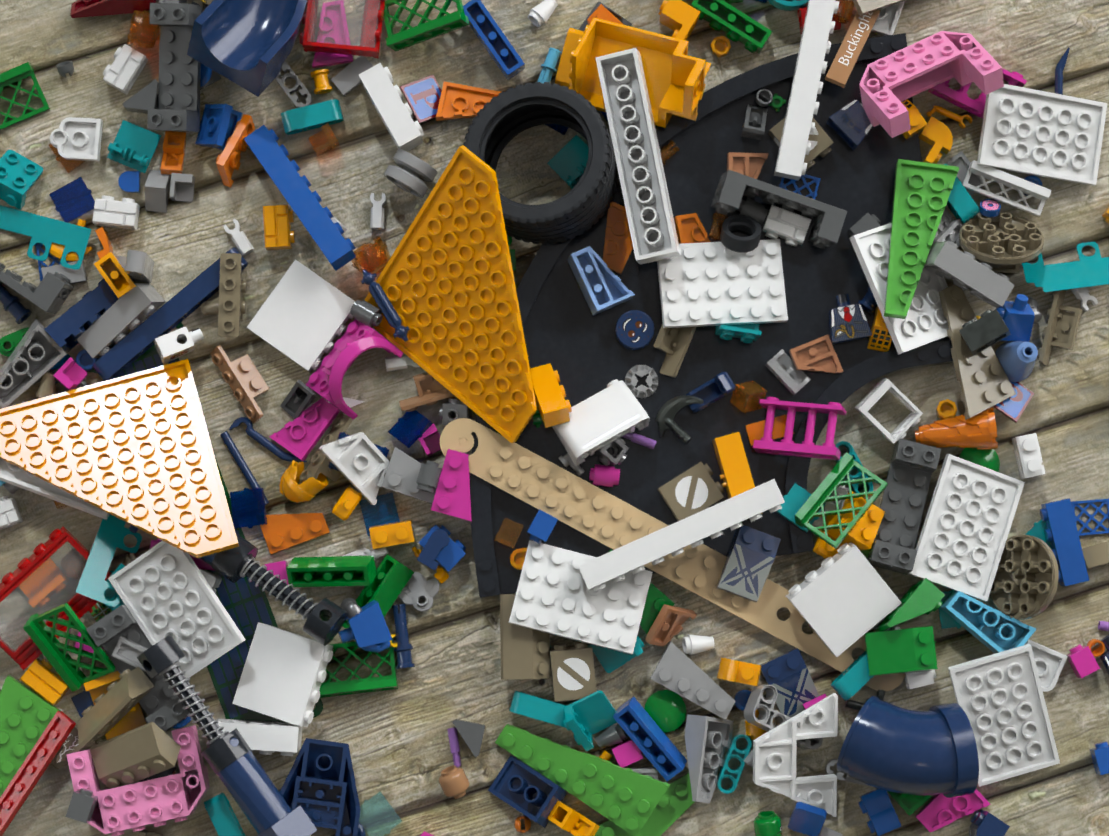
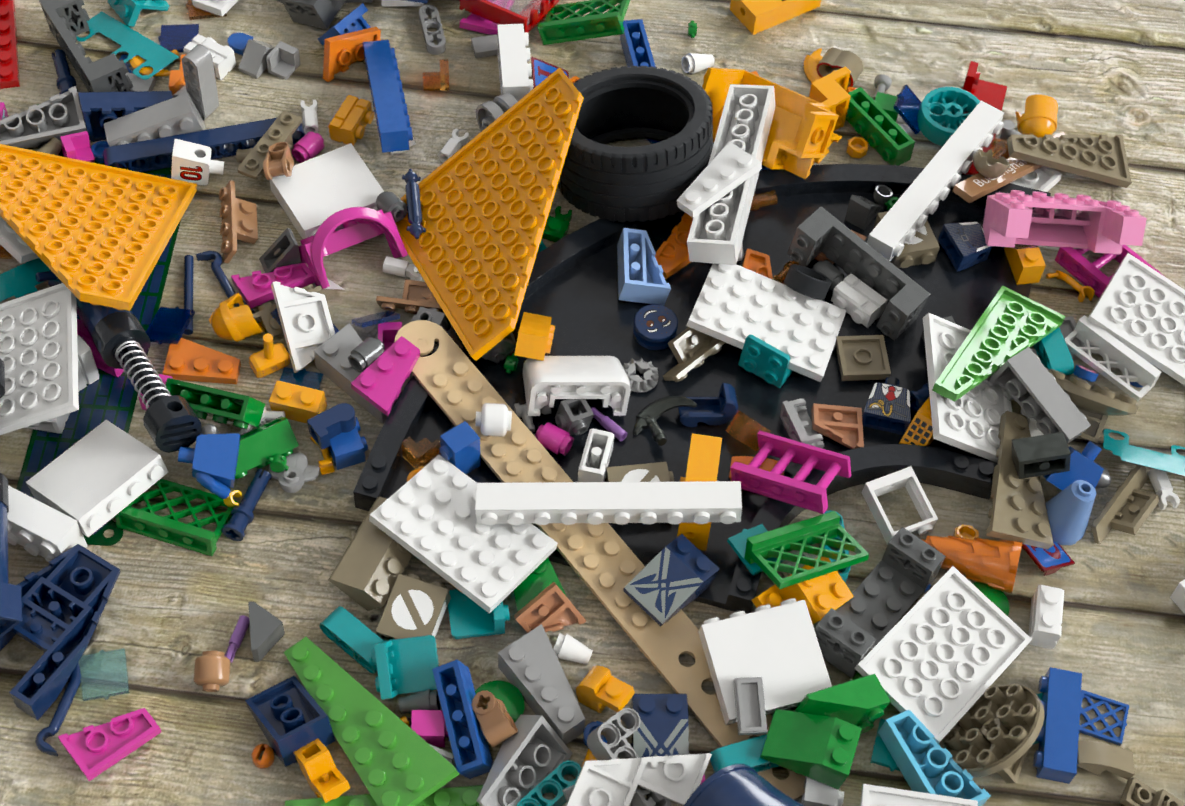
camera: 25 degrees right, 30 degrees down
light orange slope [94,252,136,298] -> none
teal hinge [107,120,162,174] -> none
orange slope [160,131,187,175] -> none
teal beam [281,99,344,135] -> none
light orange bush [310,69,333,94] -> none
clear orange cone [351,236,391,274] -> none
light orange brick [919,116,953,164] -> none
none -> medium nougat piece [263,142,294,180]
none -> green piece [268,455,289,473]
none -> dark pink brick [291,131,325,163]
none -> medium nougat piece [472,691,518,747]
none -> white head [475,403,512,437]
none -> white brick [577,428,614,482]
none -> white wing [677,141,762,218]
none -> light grey tile [733,677,767,735]
none -> dark tan plate [835,335,891,381]
none -> dark tan hair [973,149,1010,179]

